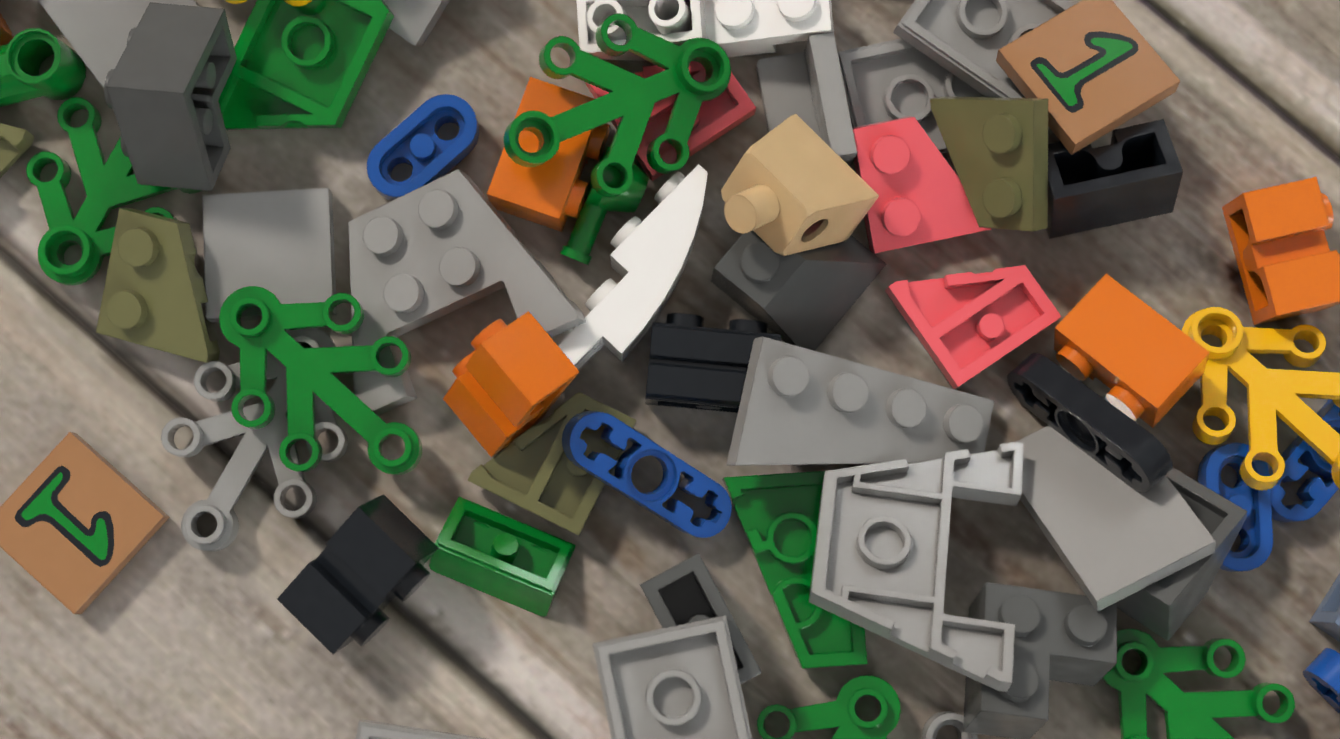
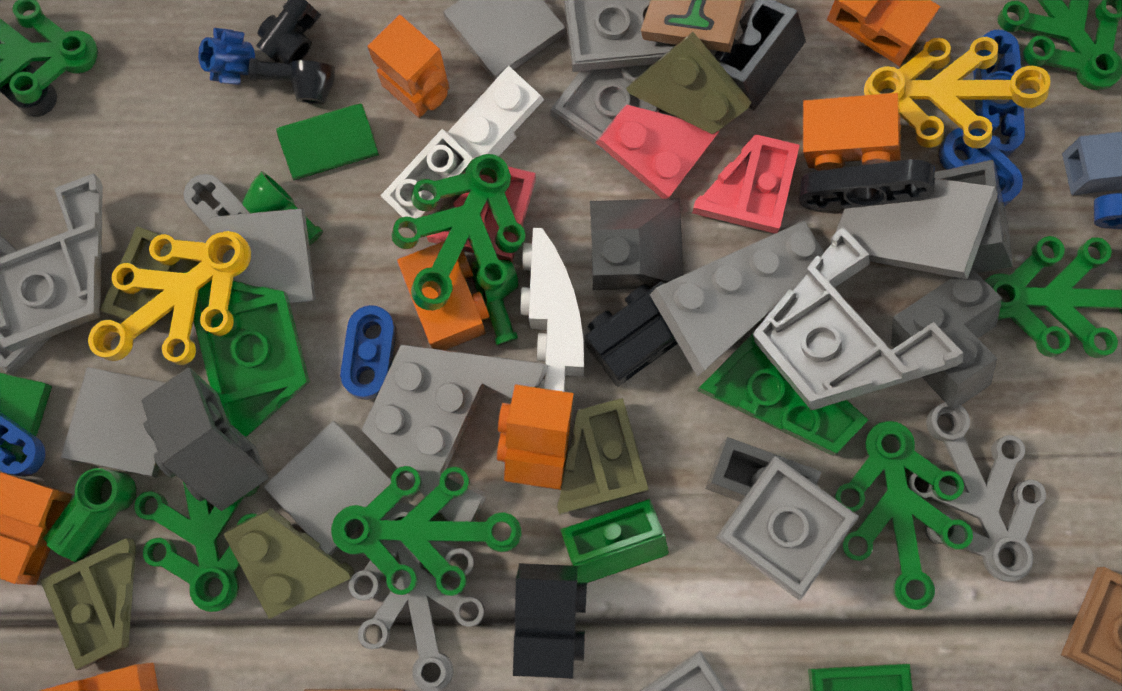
camera: 30 degrees left, 5 degrees down
blue beam [562,411,732,538] -> none
tan torso [721,114,879,256] -> none
light grey panel [756,32,857,167] -> none

